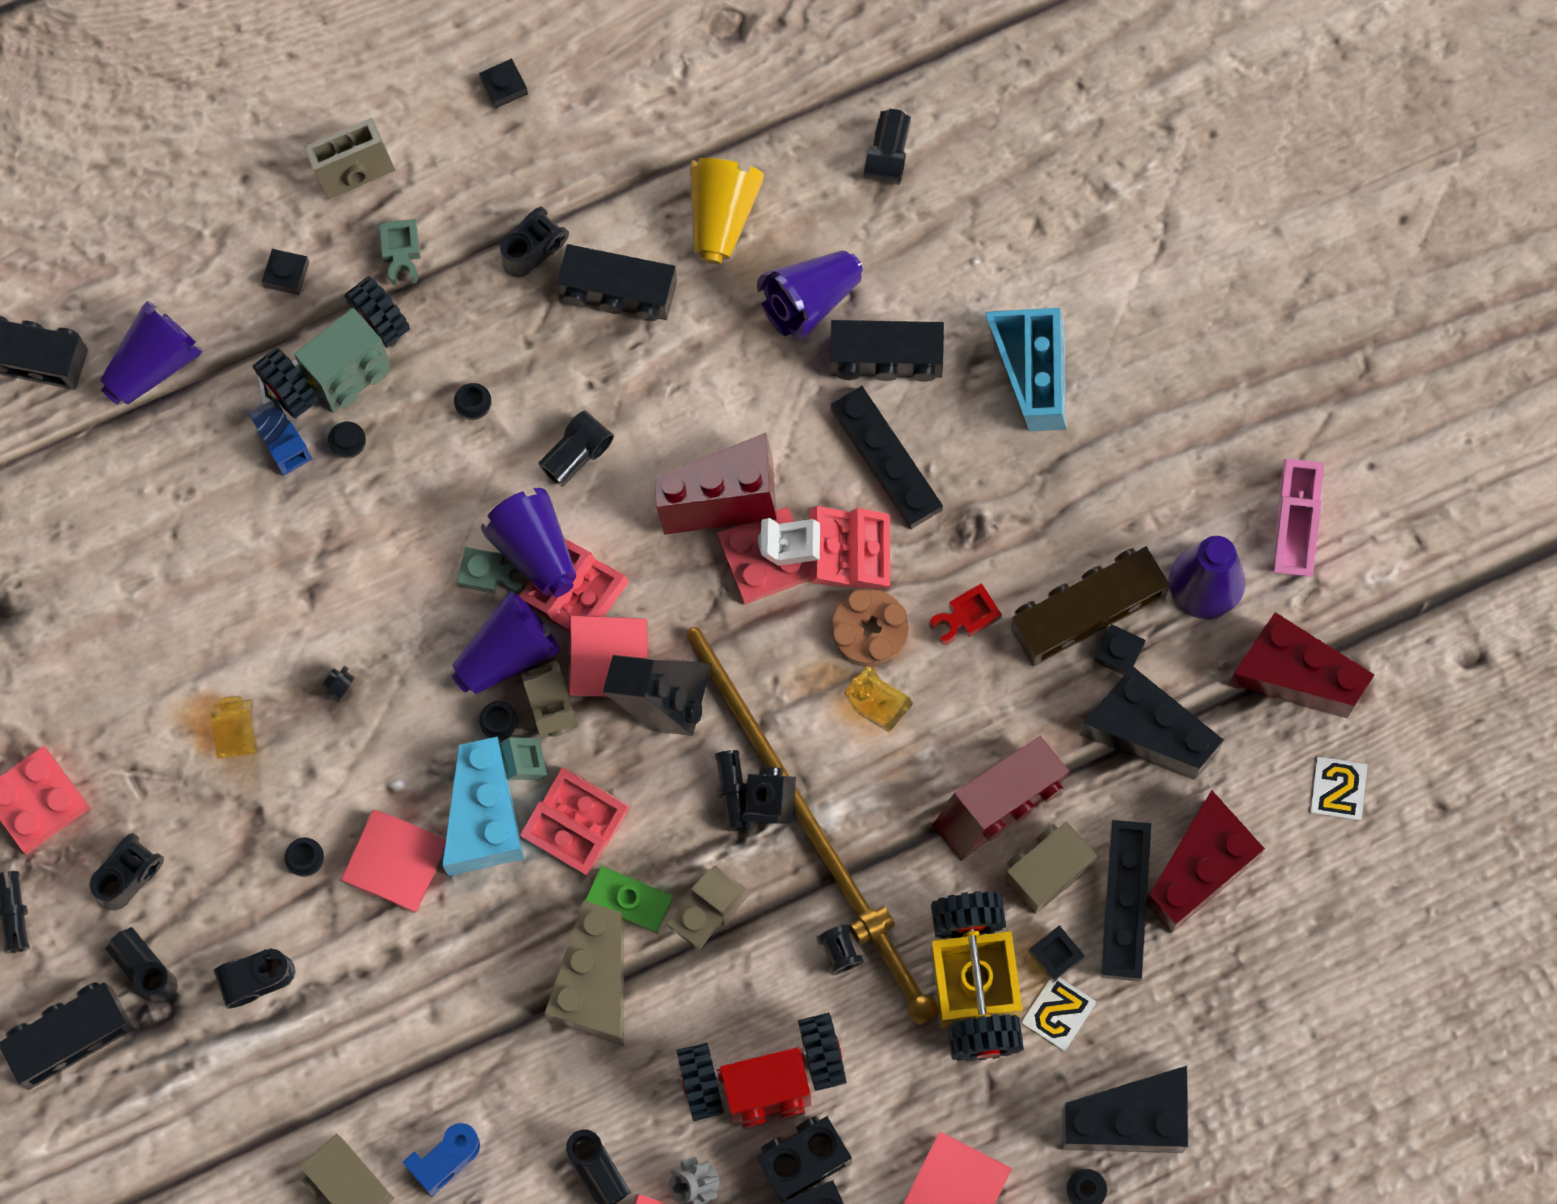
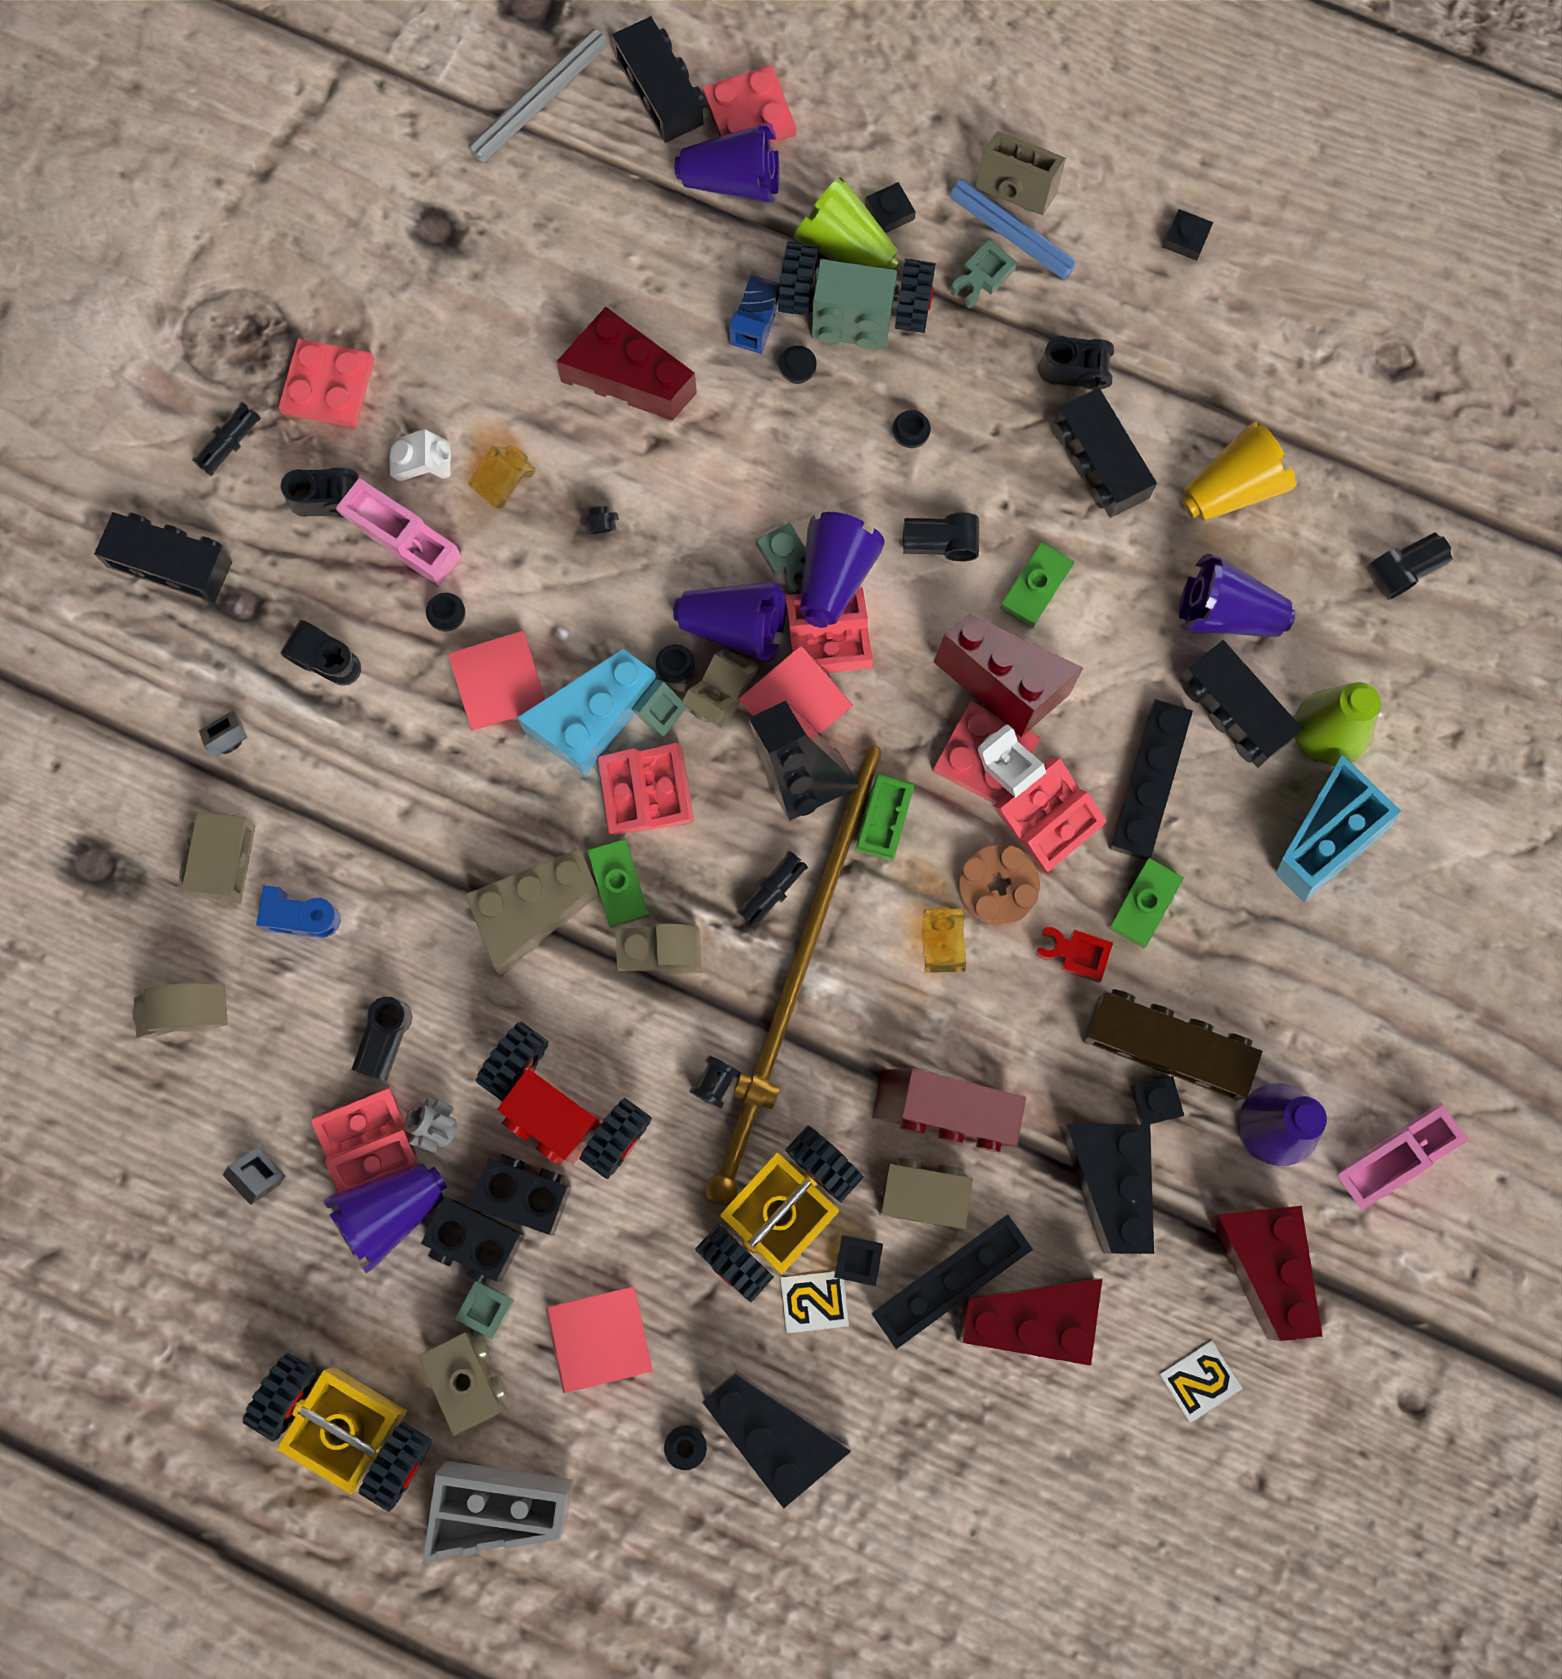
camera: 45 degrees right, 5 degrees up
black piece [105,927,178,1004] -> none
black brick [742,767,796,824] -> none
none -> black plate [199,711,248,758]
none -> bright pink slope [336,478,462,587]
none -> white bracket [390,429,451,481]
none -> dark red wedge [556,306,697,420]
none -> coral plate [703,65,796,144]
none -> lime cone [793,177,900,270]
none -> bright green plate [855,773,915,862]
none -> medium blue axle [950,179,1076,279]
none -> bright green plate [1000,542,1075,628]
none -> bright green plate [1108,858,1184,949]
none -> lime cone [1295,682,1381,766]

